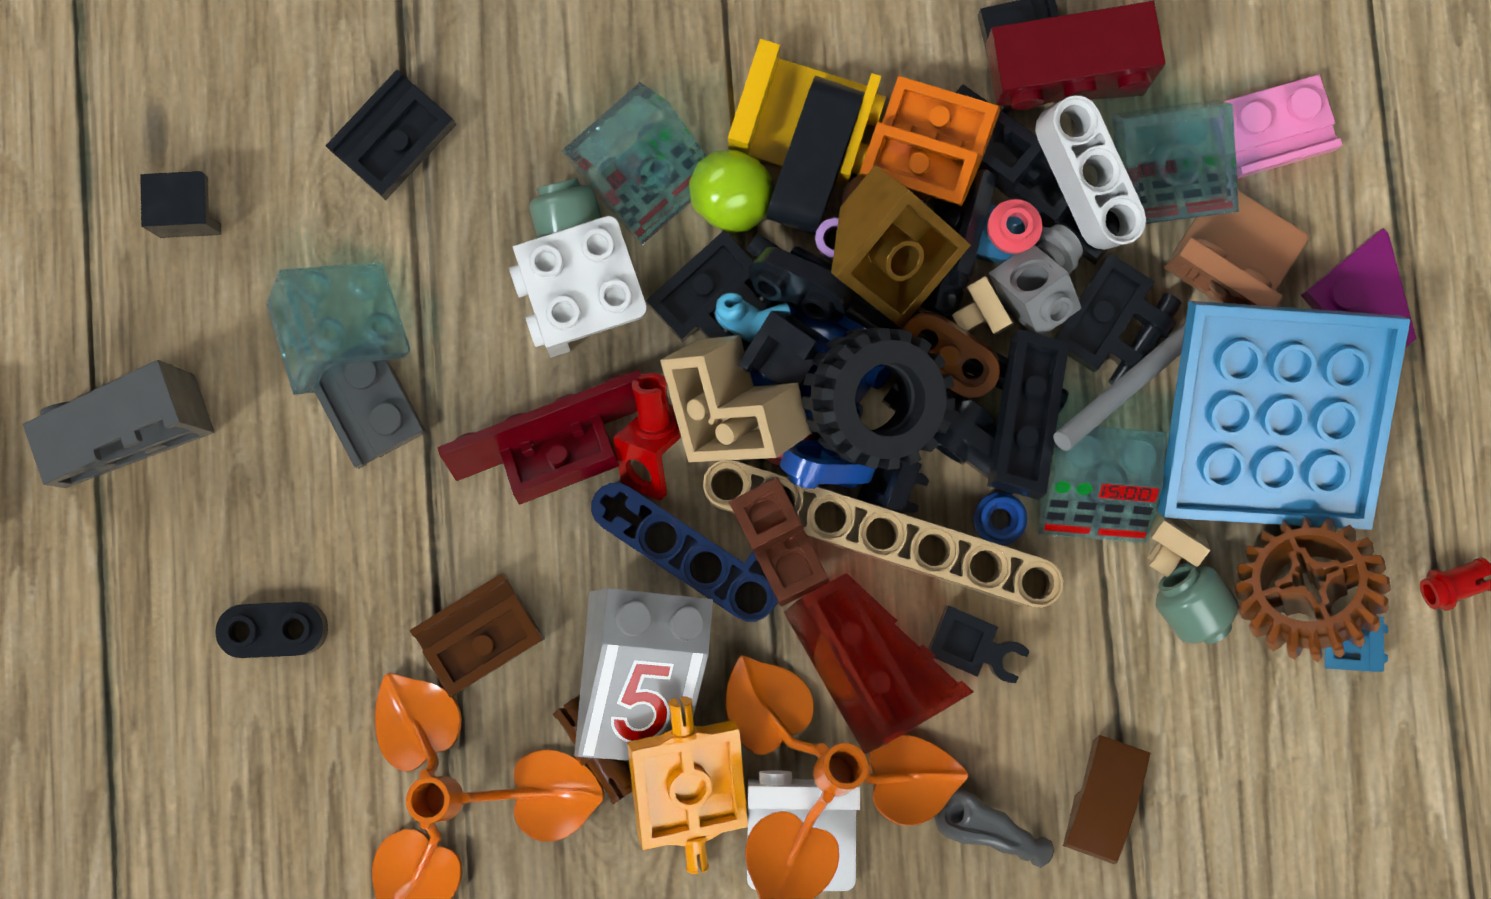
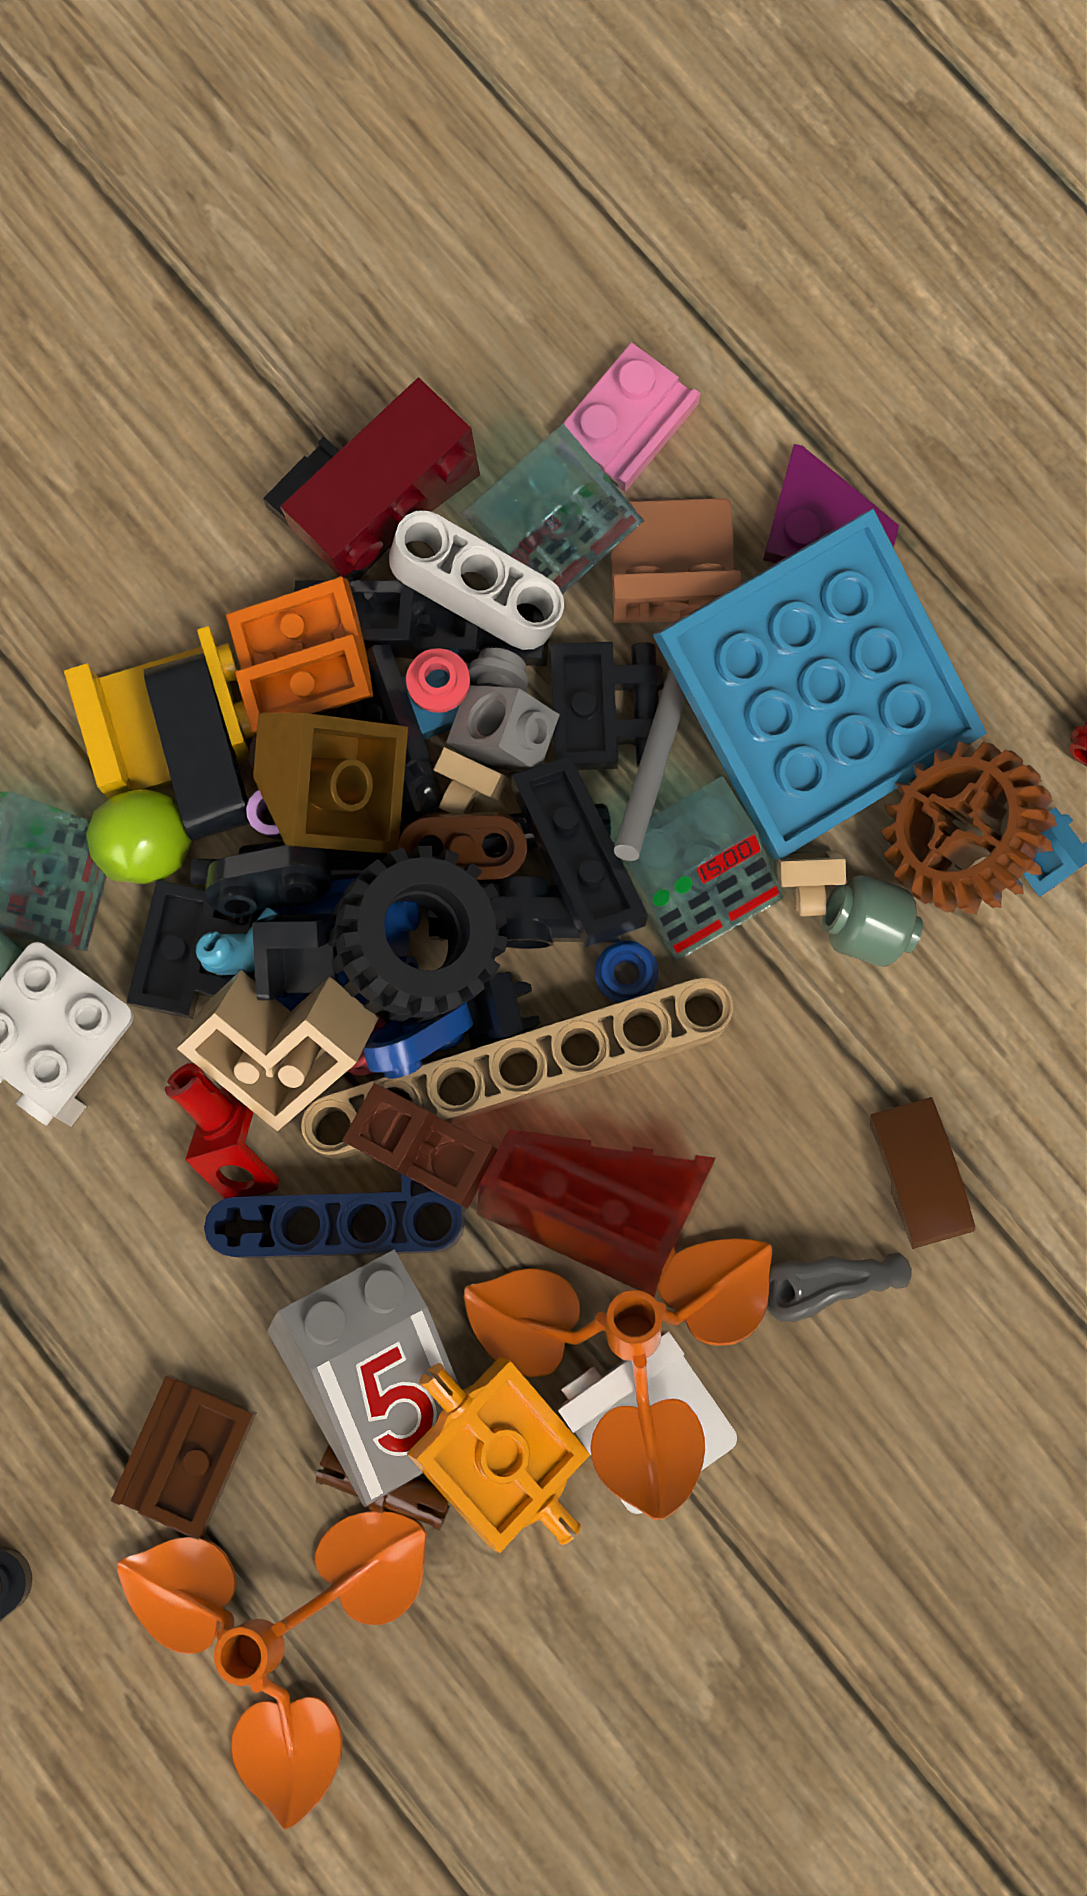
camera: 30 degrees left, 5 degrees down
dark red bracket [437,370,641,505] -> none
black plate [926,605,1029,683] -> none

